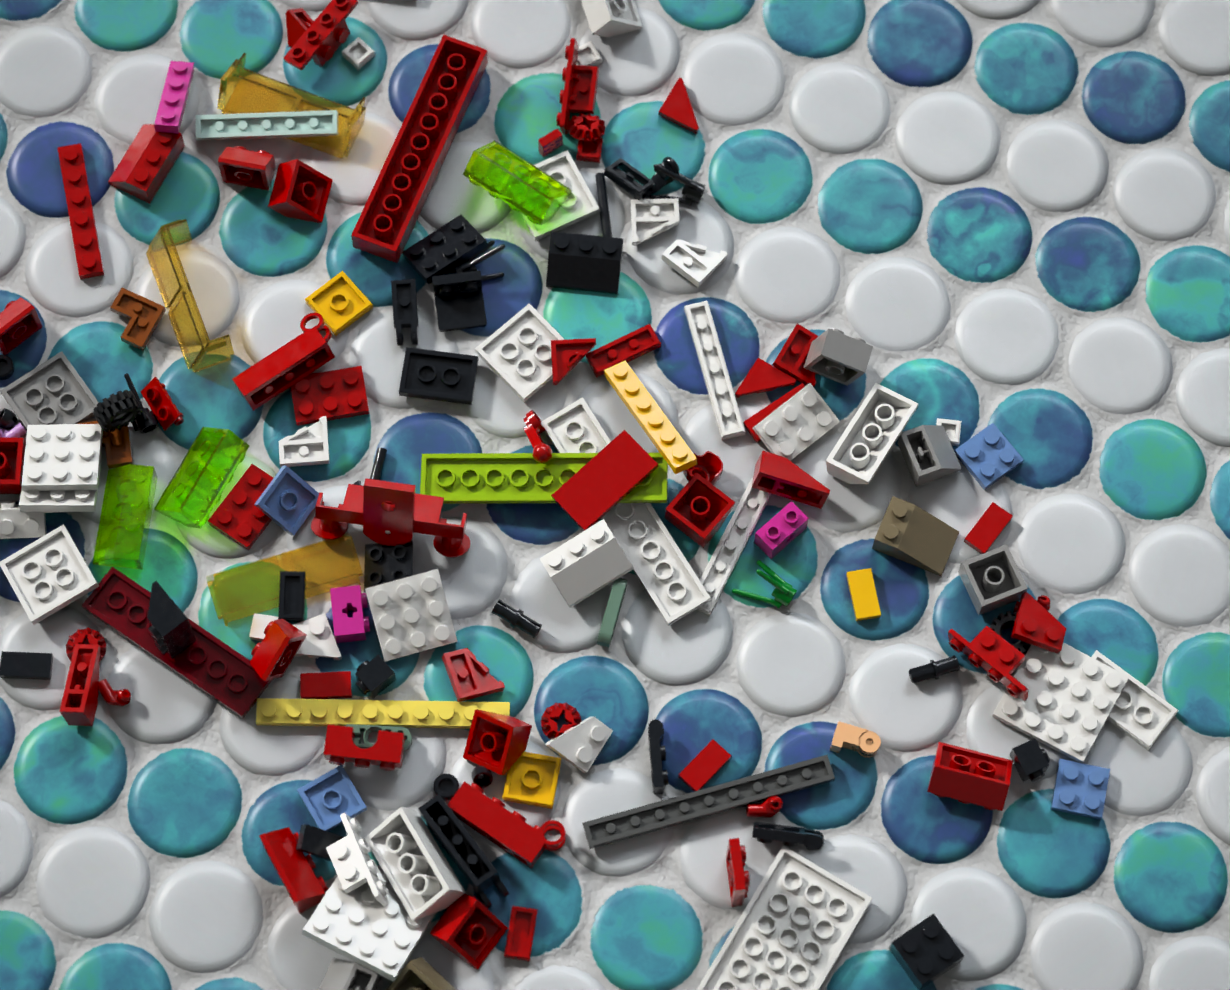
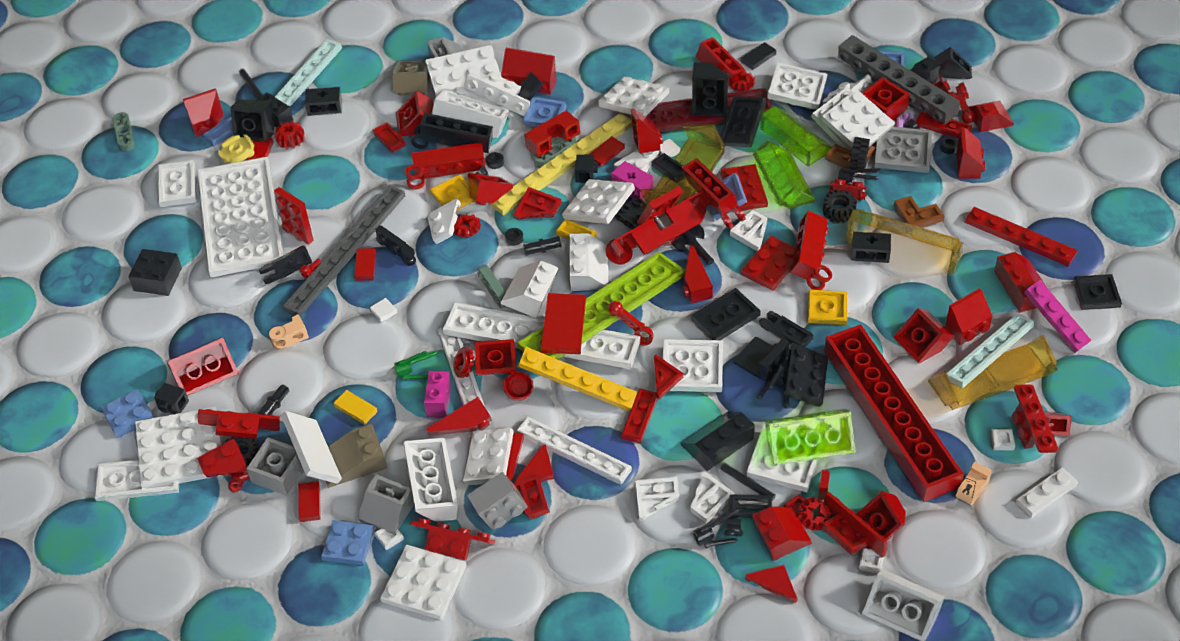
camera: 140 degrees right, 20 degrees down
none -> white tile [281,411,342,484]
none -> white tile [370,298,397,323]
none -> white plate [381,545,466,620]
none -> red bracket [410,518,495,560]
none -> red gear [453,347,475,378]
none -> black tile [505,228,524,246]
none -> yellow tile [556,219,597,240]
none -> white slope [570,233,608,291]
none -> white plate [599,77,669,117]
none -> red hinge [682,158,746,229]
none -> red slope [682,246,713,304]
none -> black plate [718,96,767,148]
none -> red slope [752,506,812,561]
none -> black tyre [823,189,857,224]
none -> black brick [851,231,891,263]
none -> red slope [856,491,906,550]
none -> light nougat leg [956,462,992,505]
none -> black tile [1073,274,1122,310]

